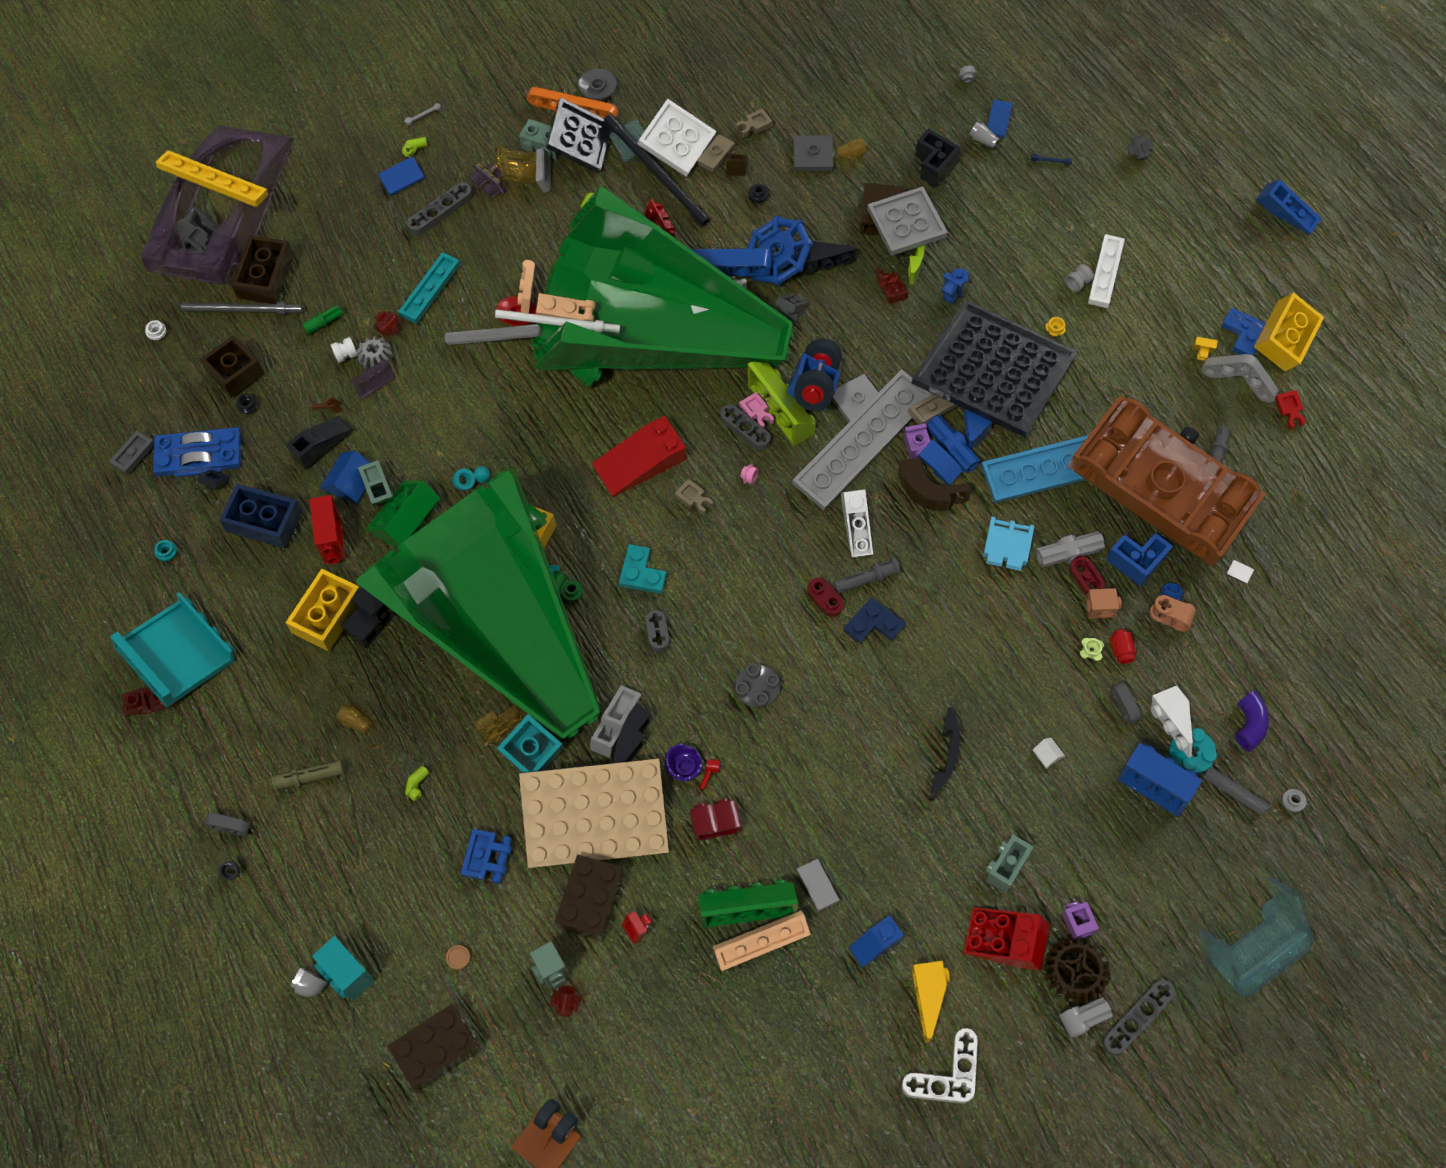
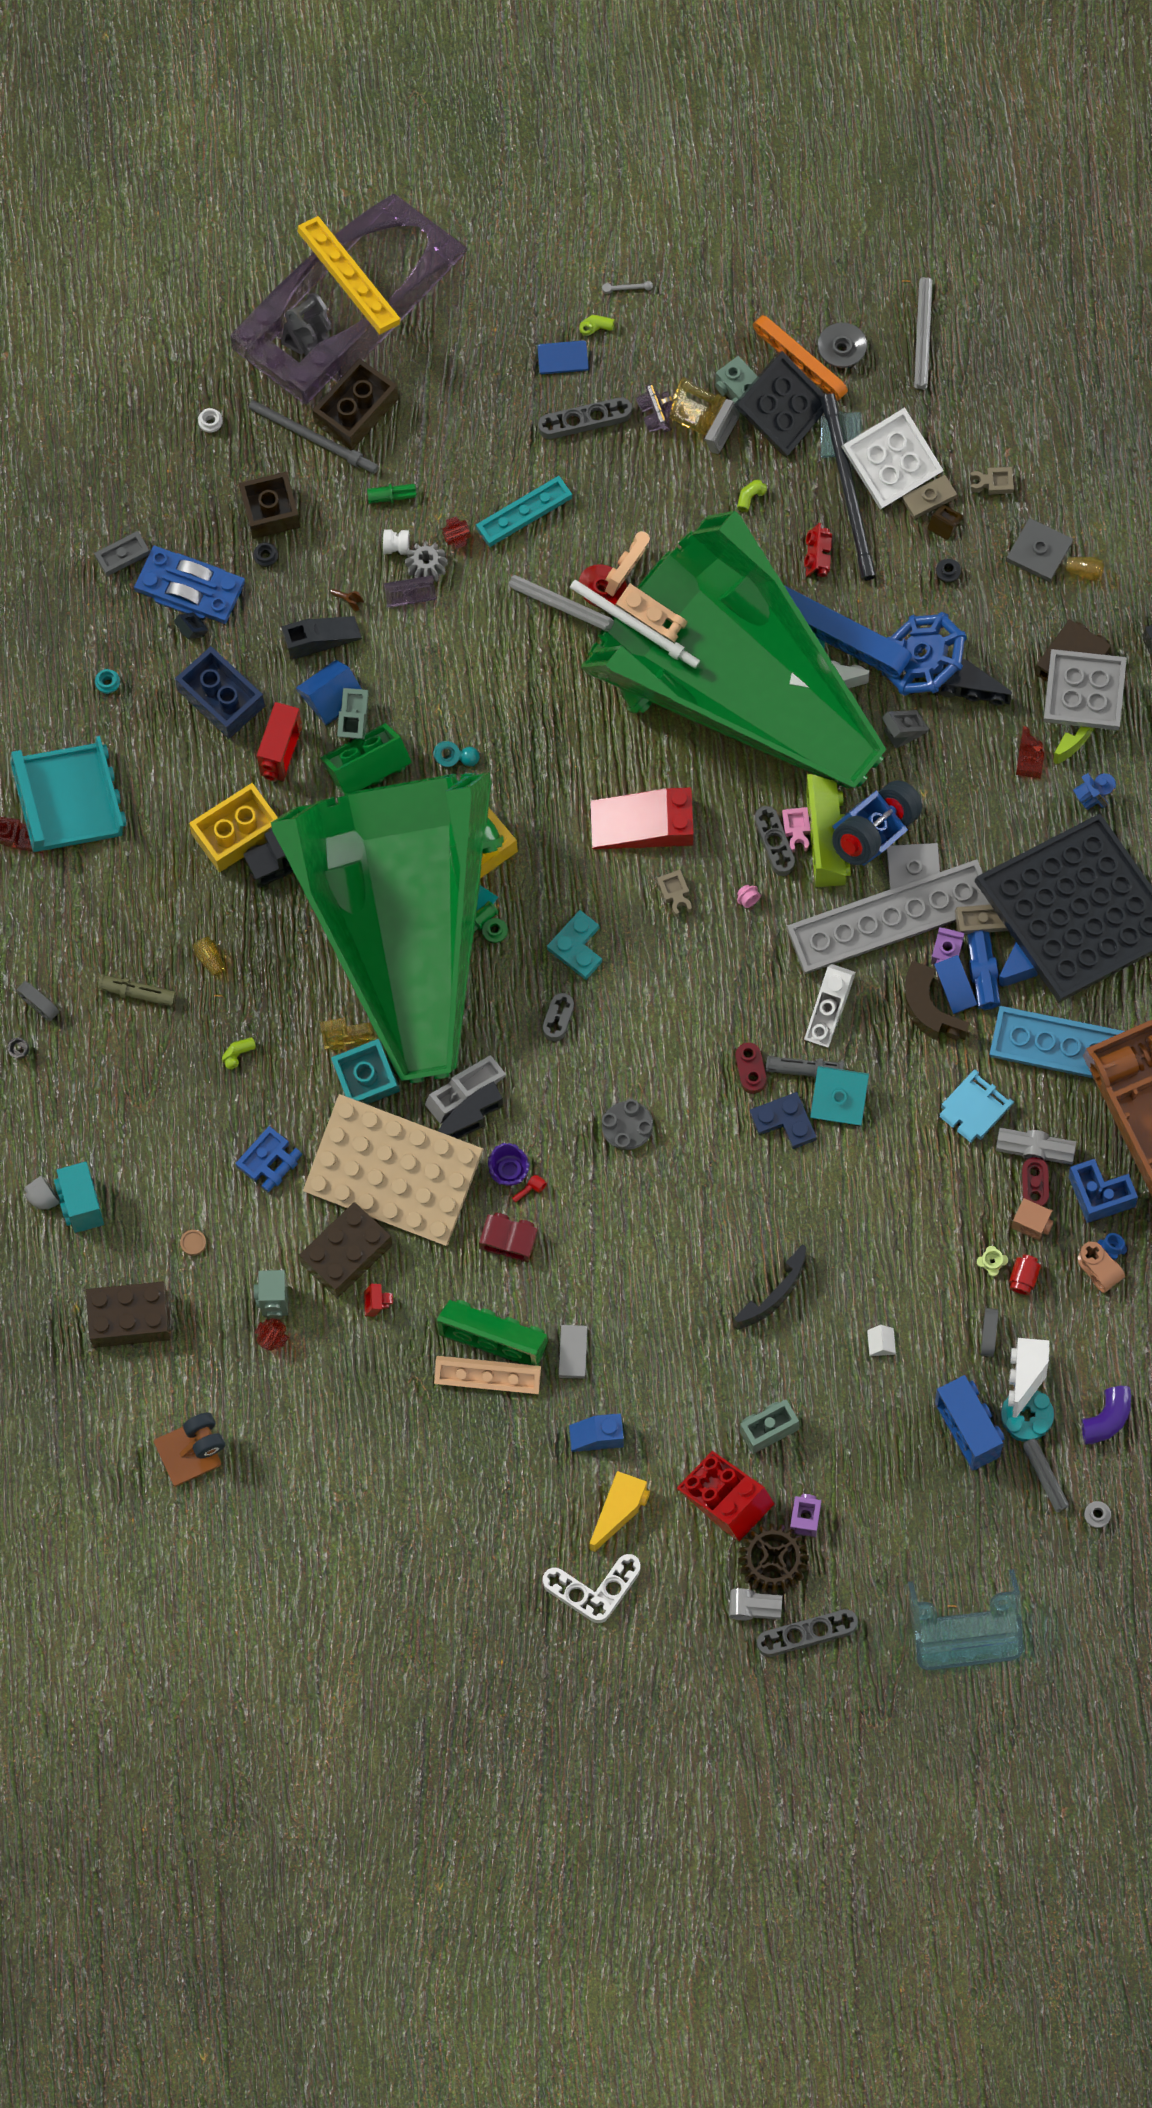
camera: 30 degrees right, 5 degrees up
none -> teal plate [810,1066,869,1125]
none -> light grey axle [914,277,932,390]

